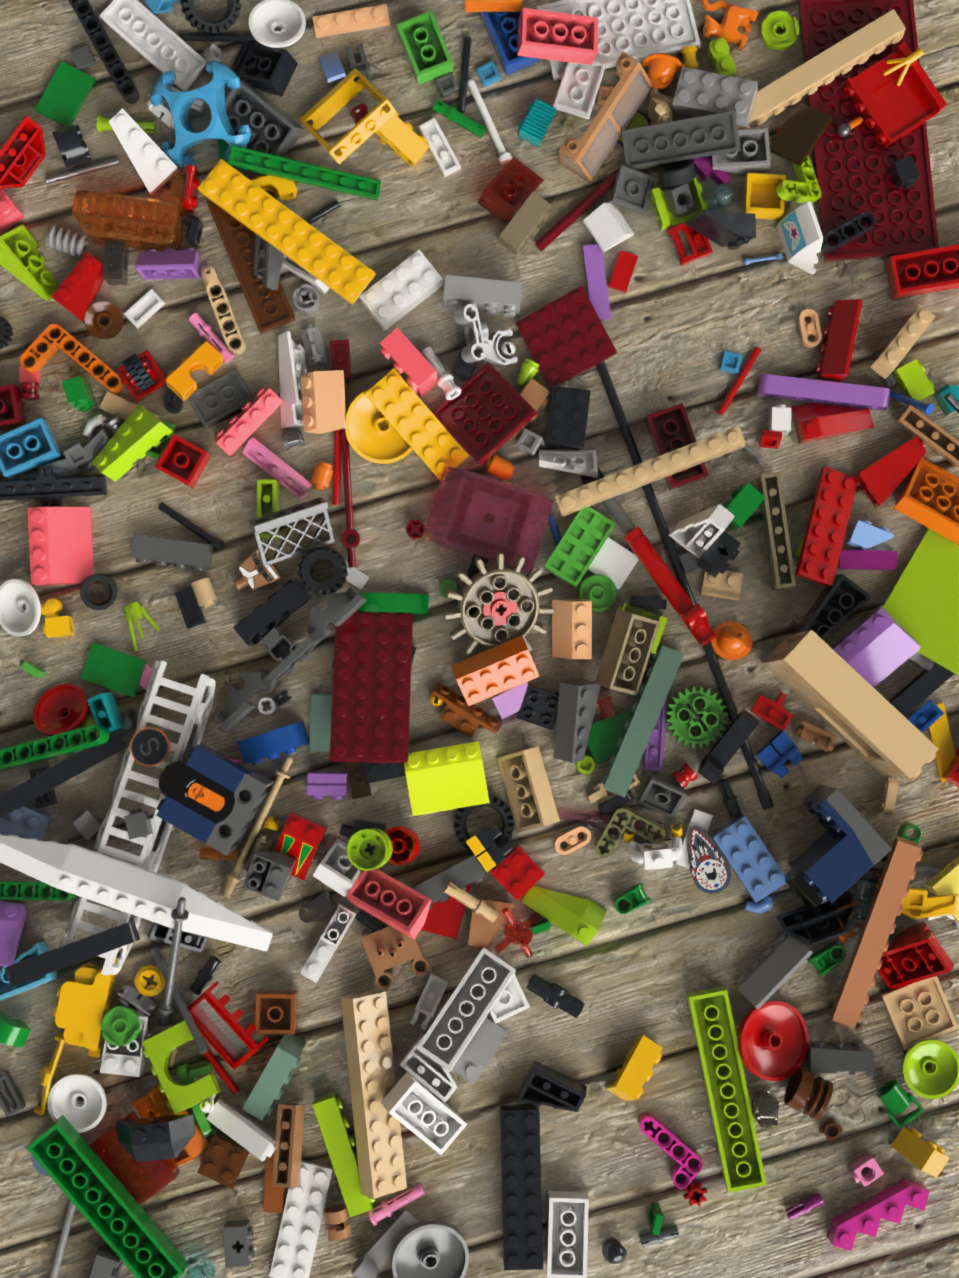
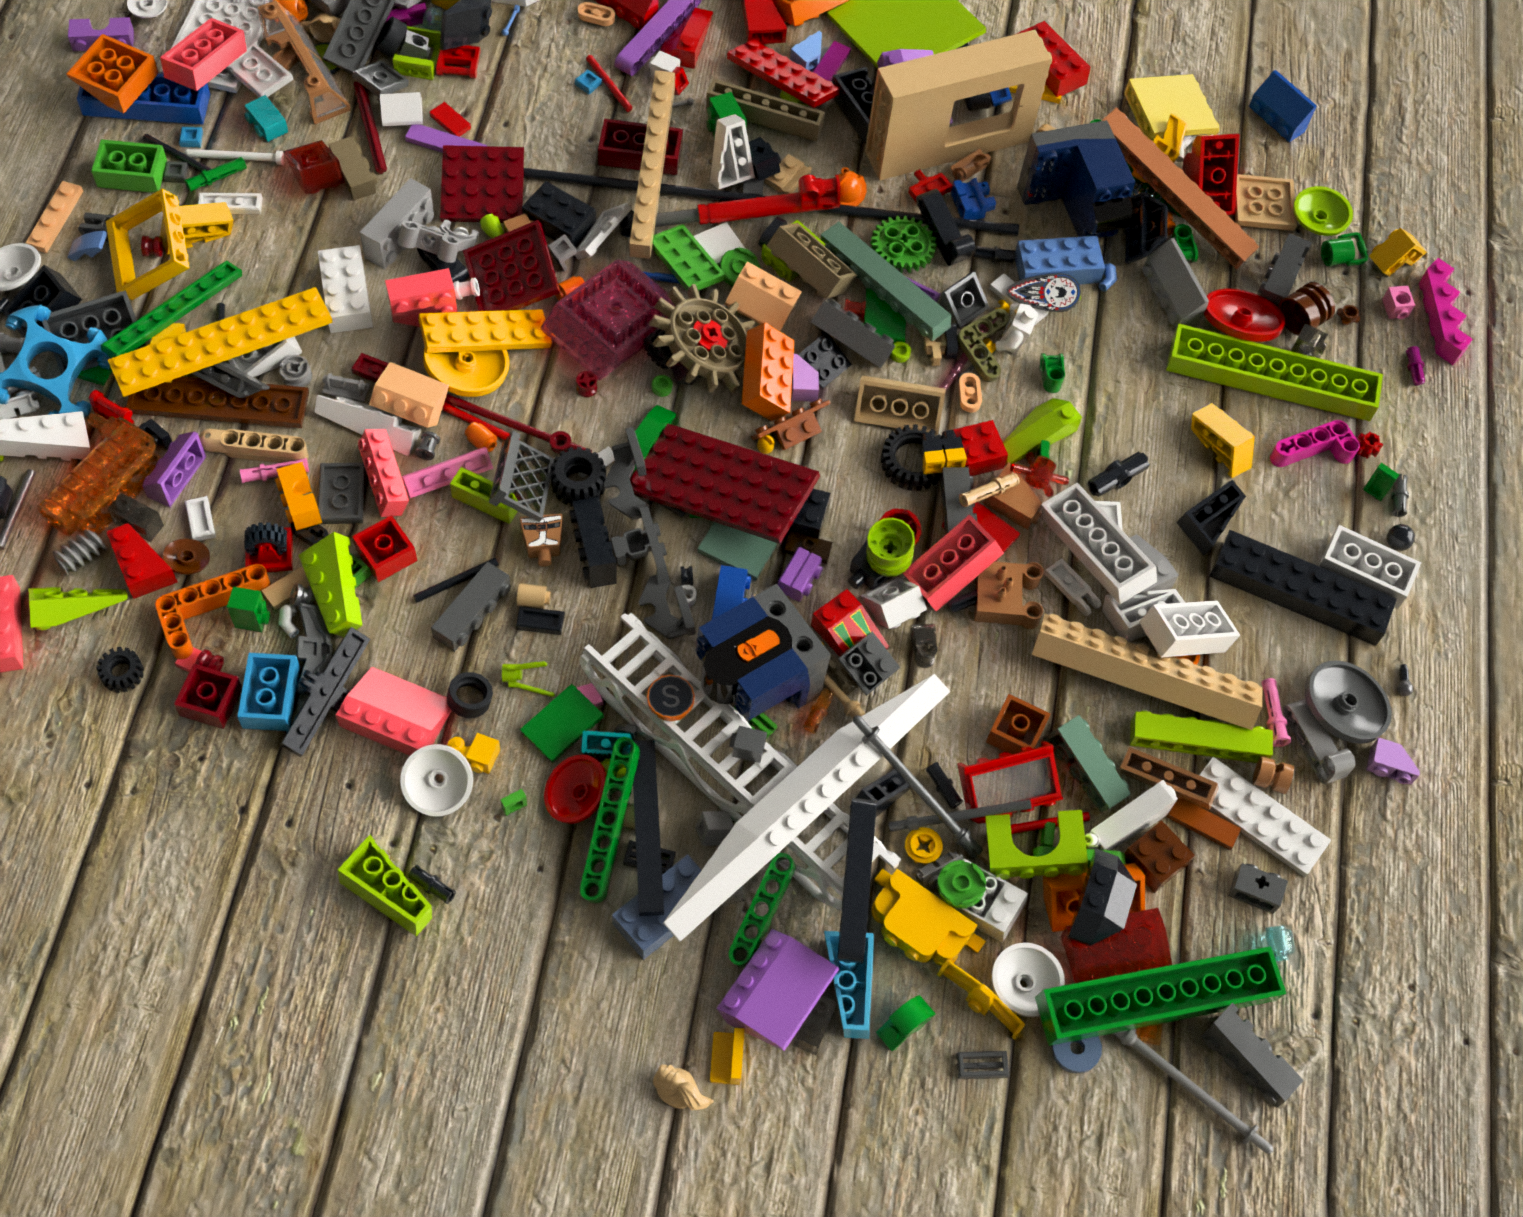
camera: 75 degrees left, 25 degrees down
white slope [300,905,356,983] -> none
neon yellow slope [404,741,490,816] -> none
red wheel [671,763,698,789] -> none

